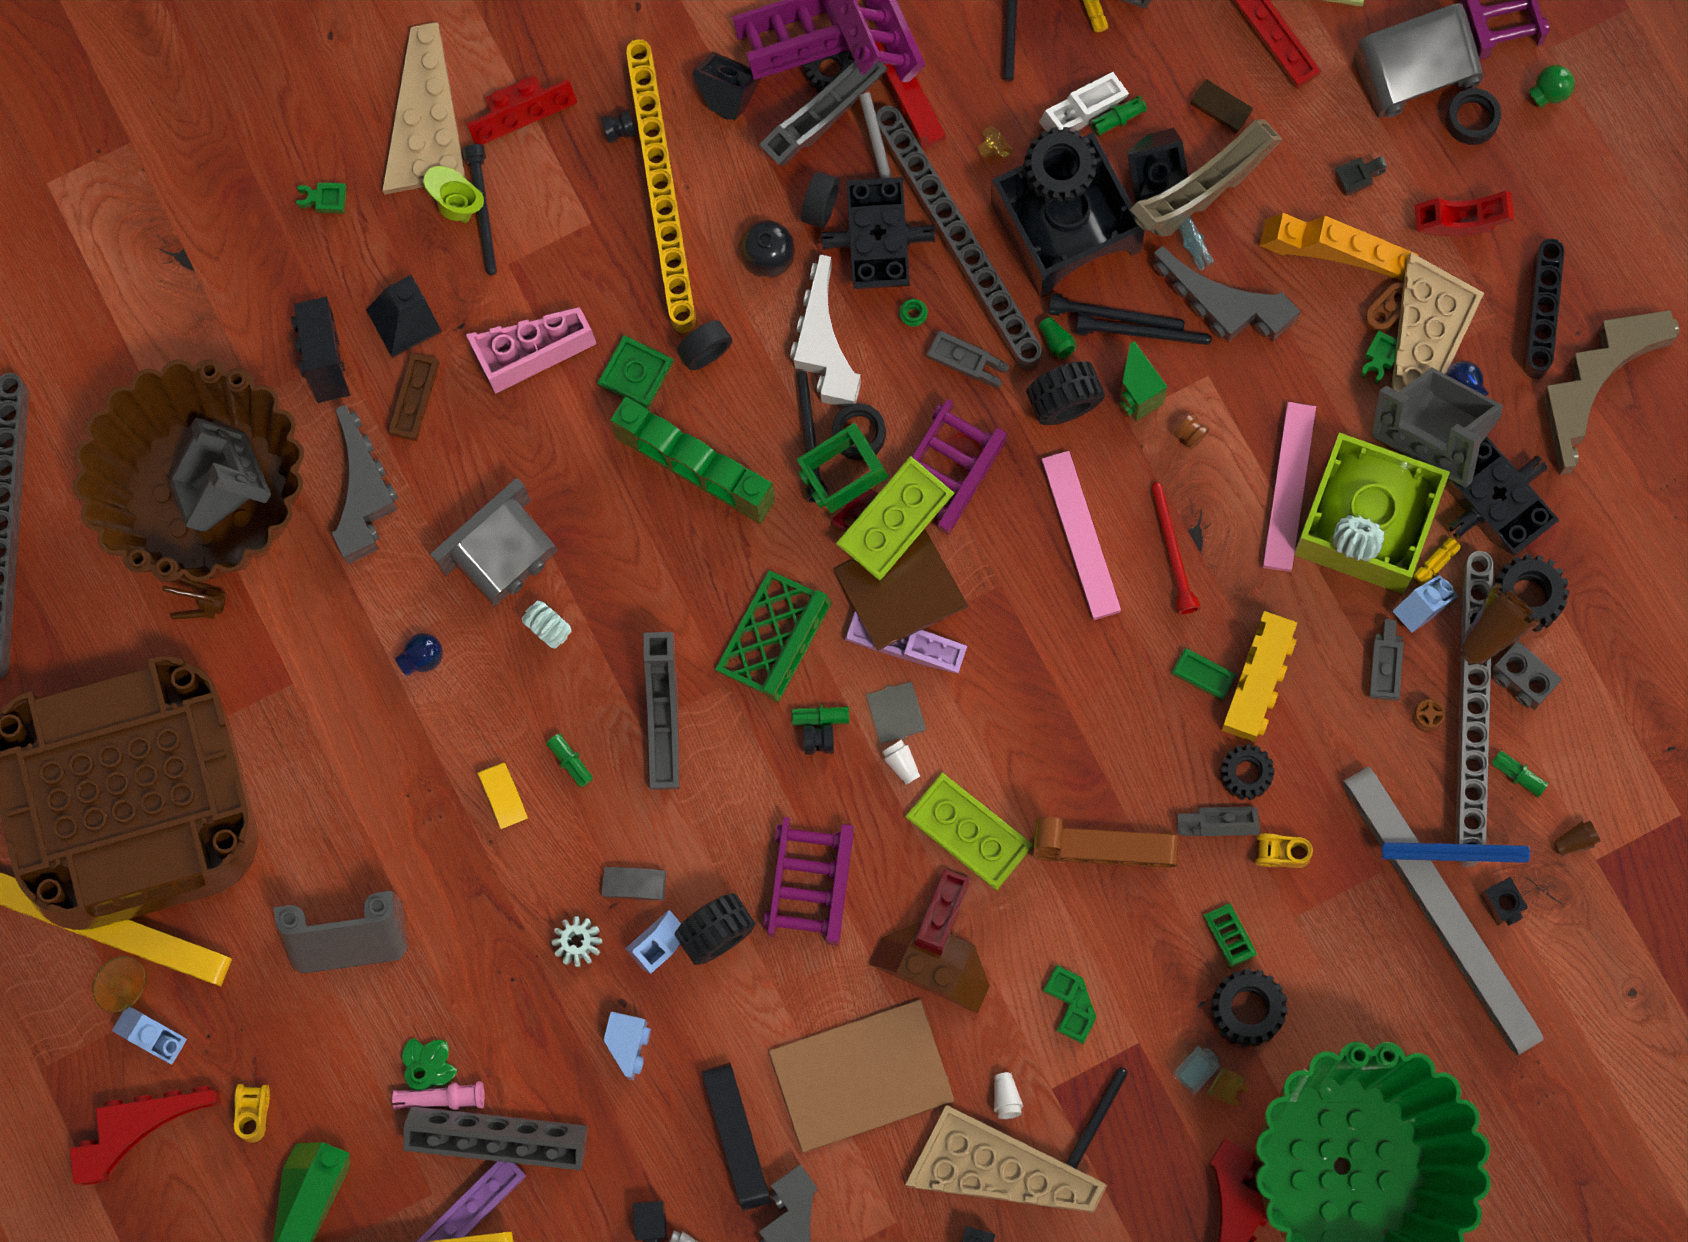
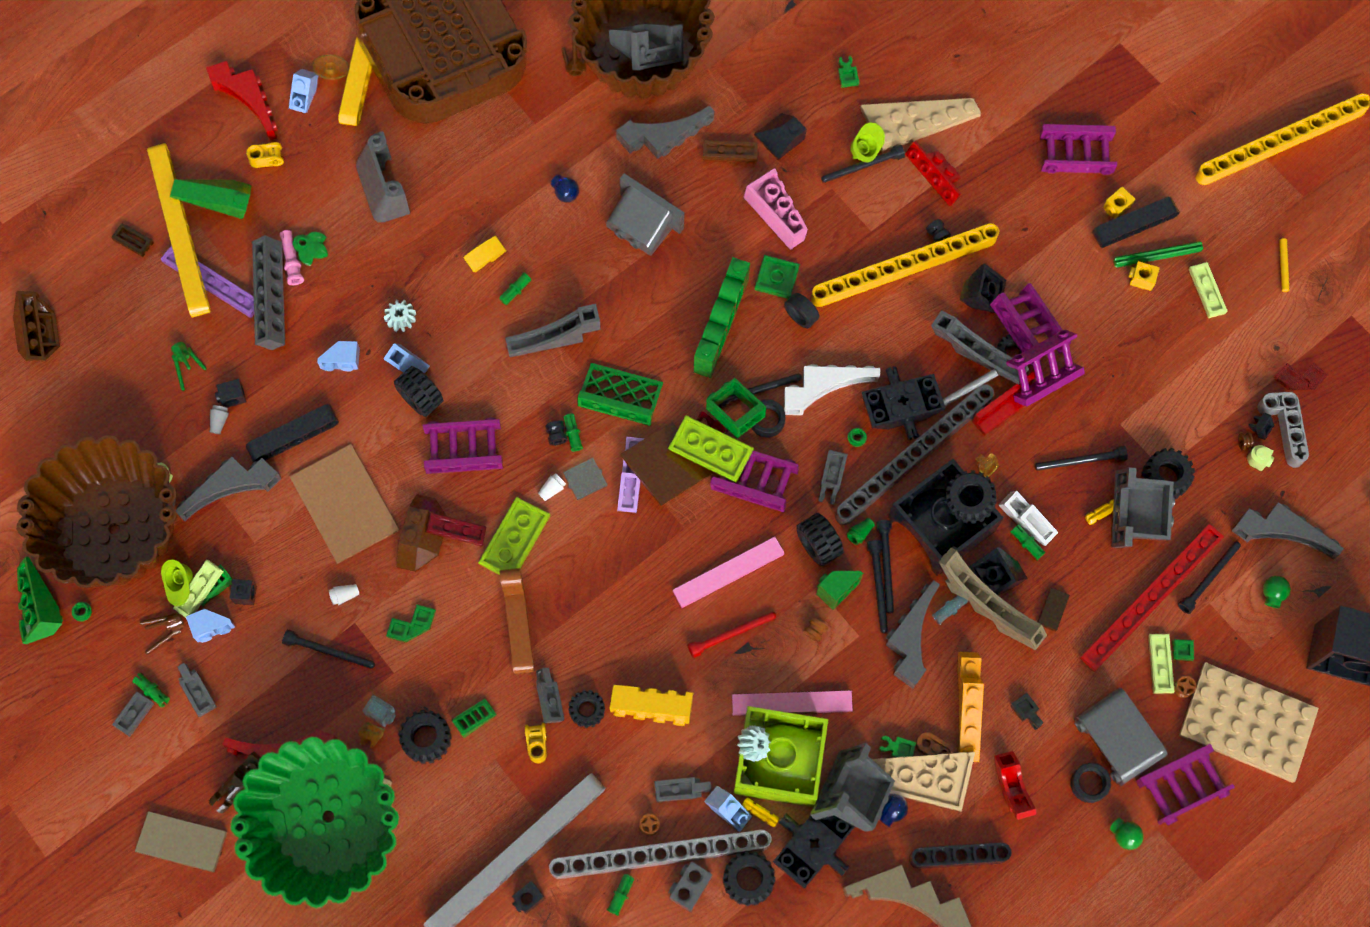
camera: 70 degrees right, 5 degrees down
black wedge [291,296,351,403] -> none
light aqua gear [522,601,571,648] -> none
flat silver slope [602,867,667,901] -> none
black cylinder [739,220,795,278] -> none
black tyre [801,172,839,228] -> none
tan wing [905,1105,1107,1213] -> none
green tile [1171,647,1237,701] -> none
blue axle [1381,842,1530,863] -> none
reddish brown cone [1460,583,1540,665] -> none

